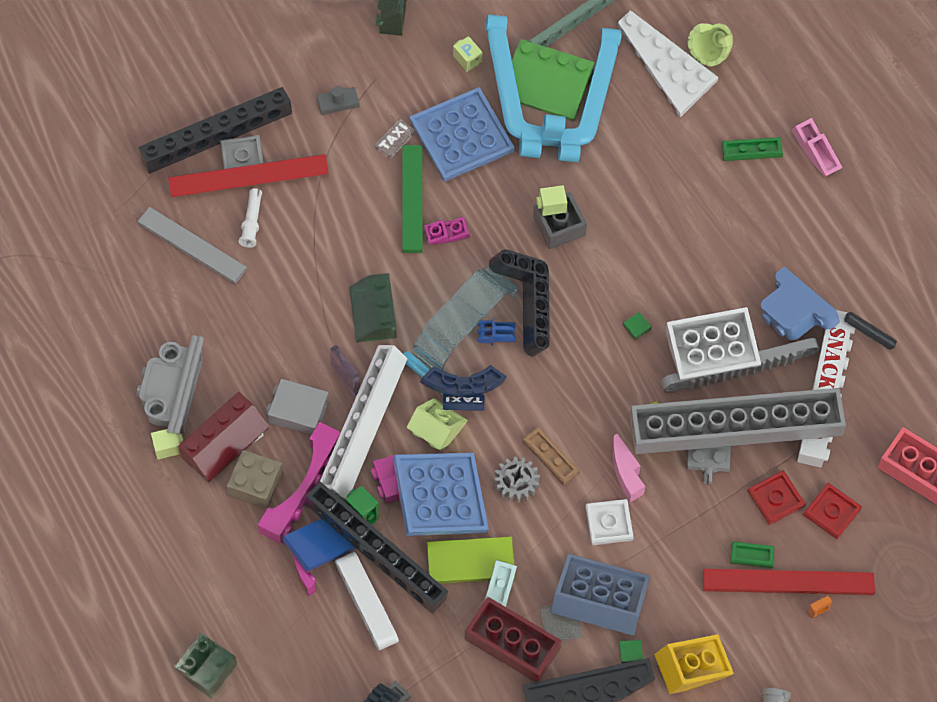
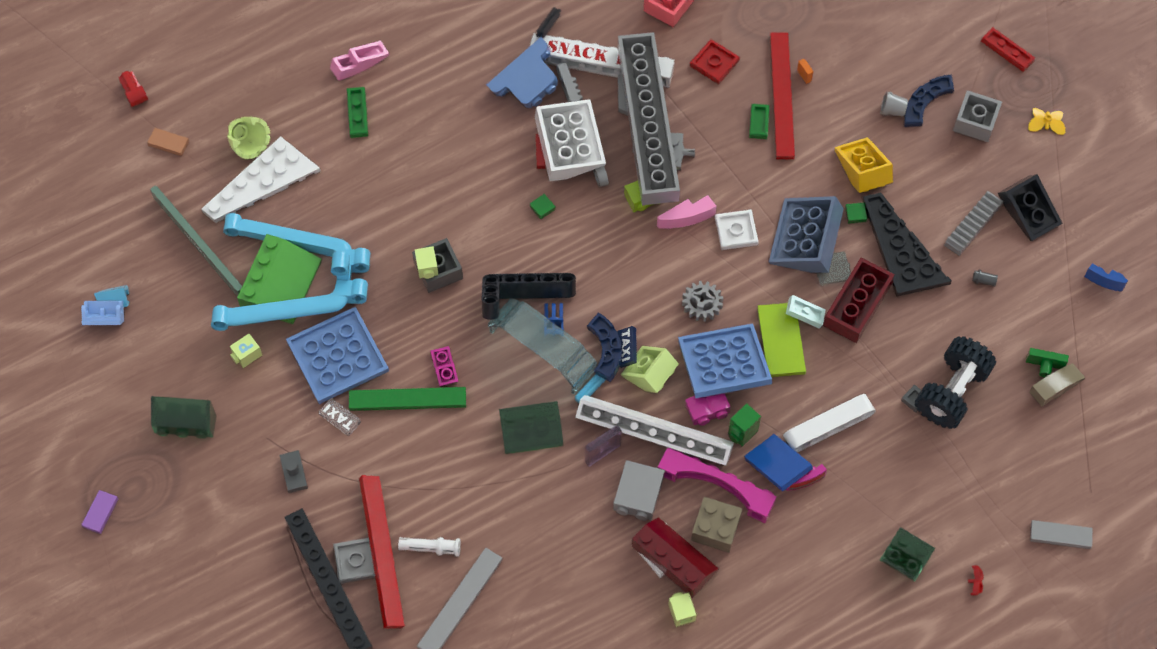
camera: 90 degrees left, 0 degrees up
light grey brick [136,335,204,435] -> none
black brick [305,481,449,614] -> none
medium nougat tile [523,427,580,485] -> none
red tile [747,470,806,525] -> none

